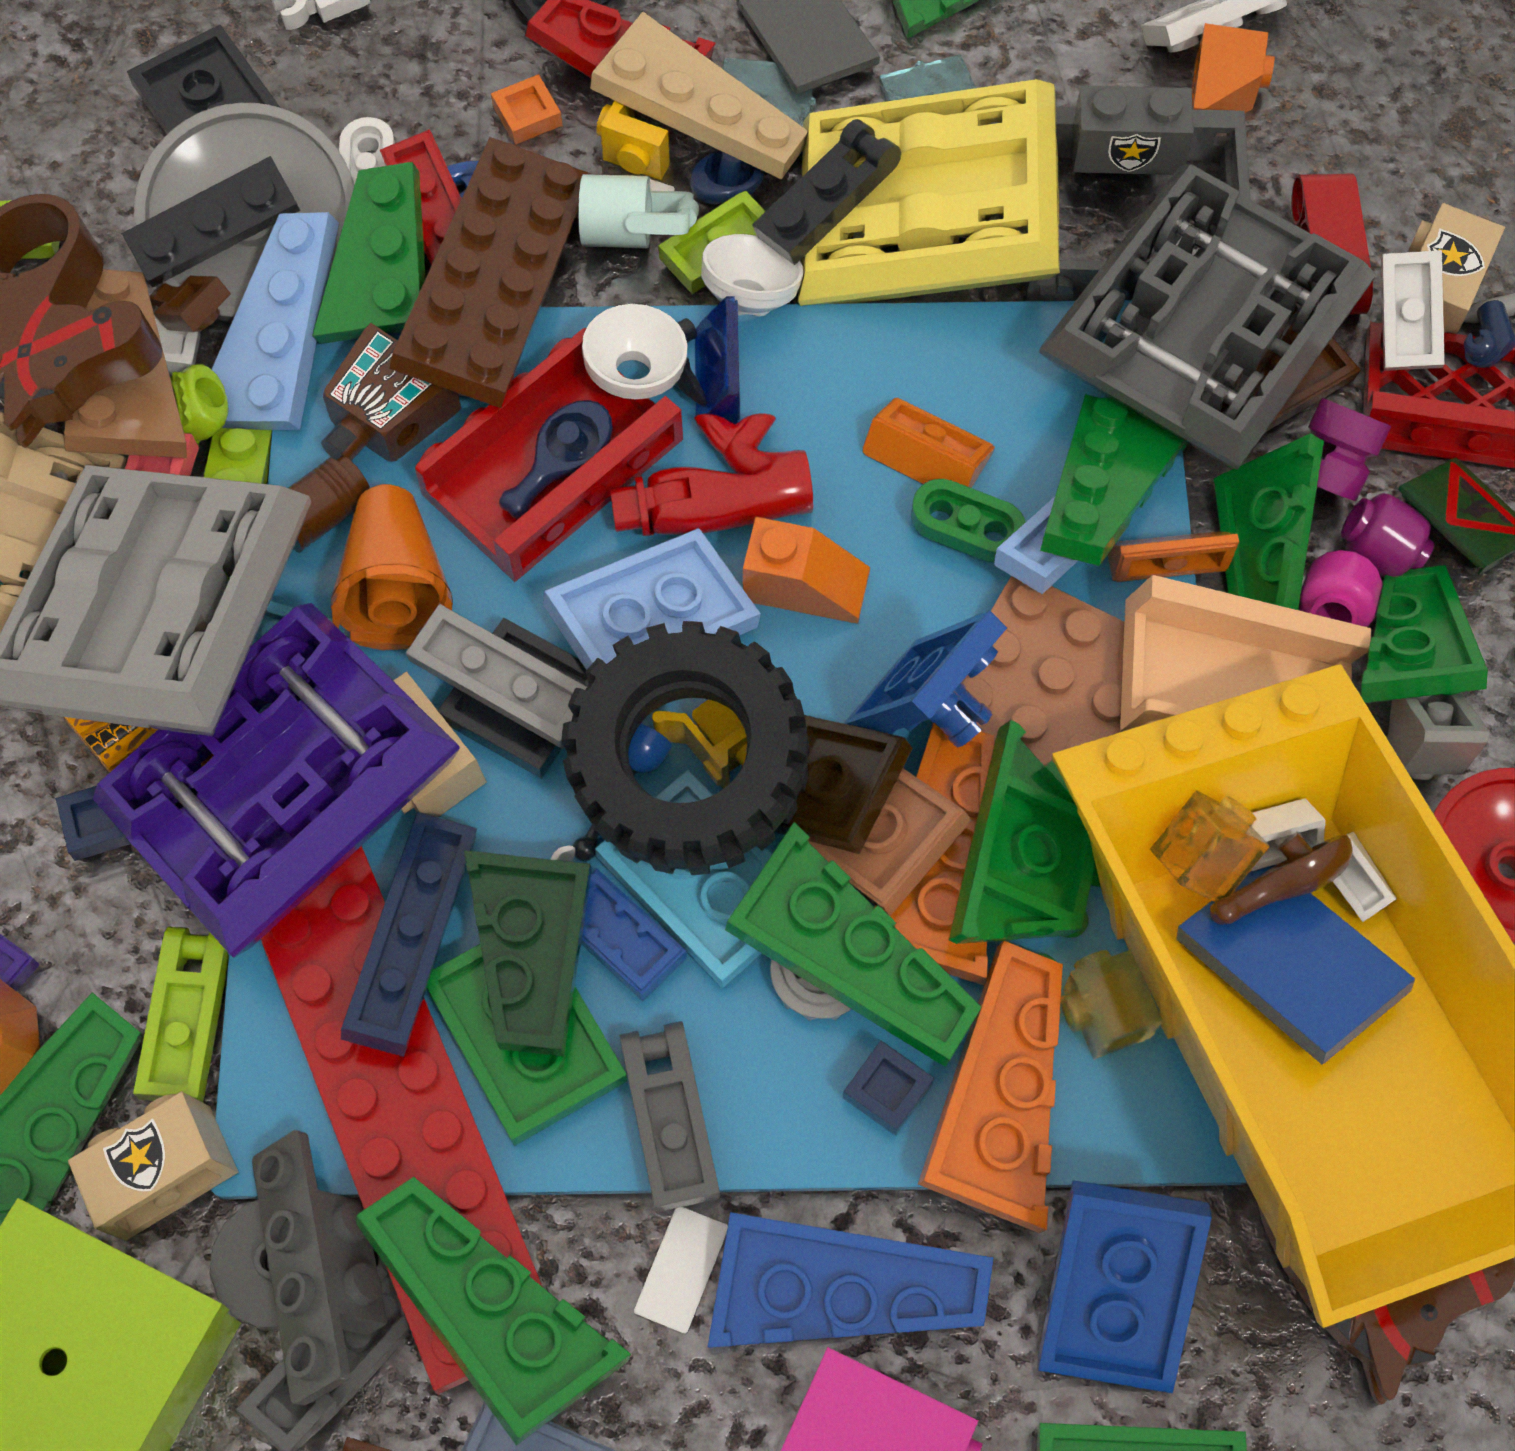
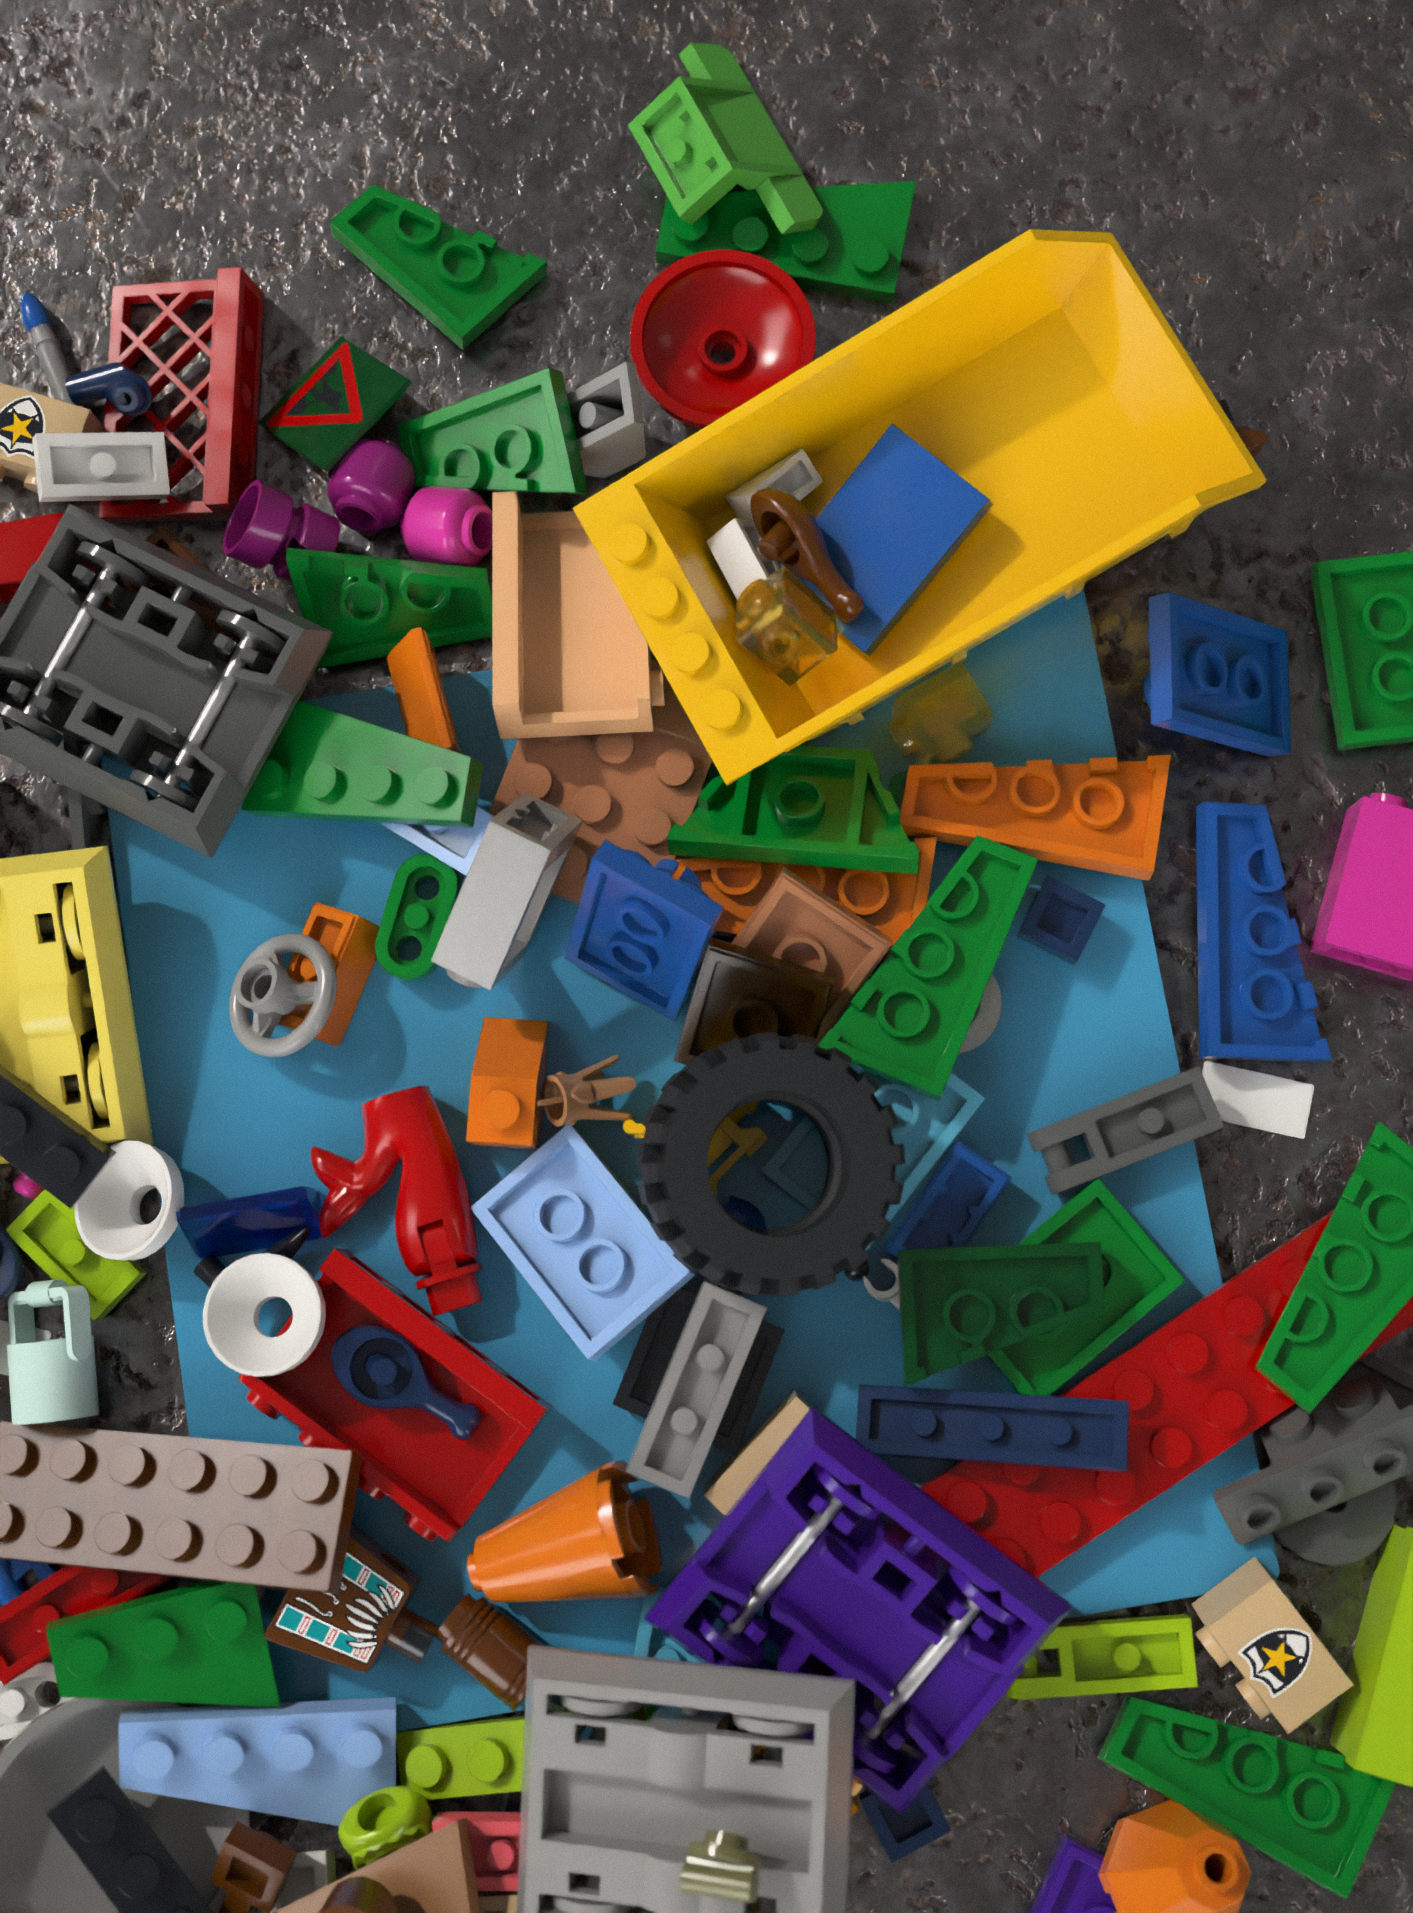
camera: 90 degrees left, 15 degrees up
none -> light grey piece [229,933,337,1058]
none -> light grey window [431,792,583,990]
none -> medium nougat piece [536,1054,637,1126]
none -> olive plate [680,1830,761,1903]

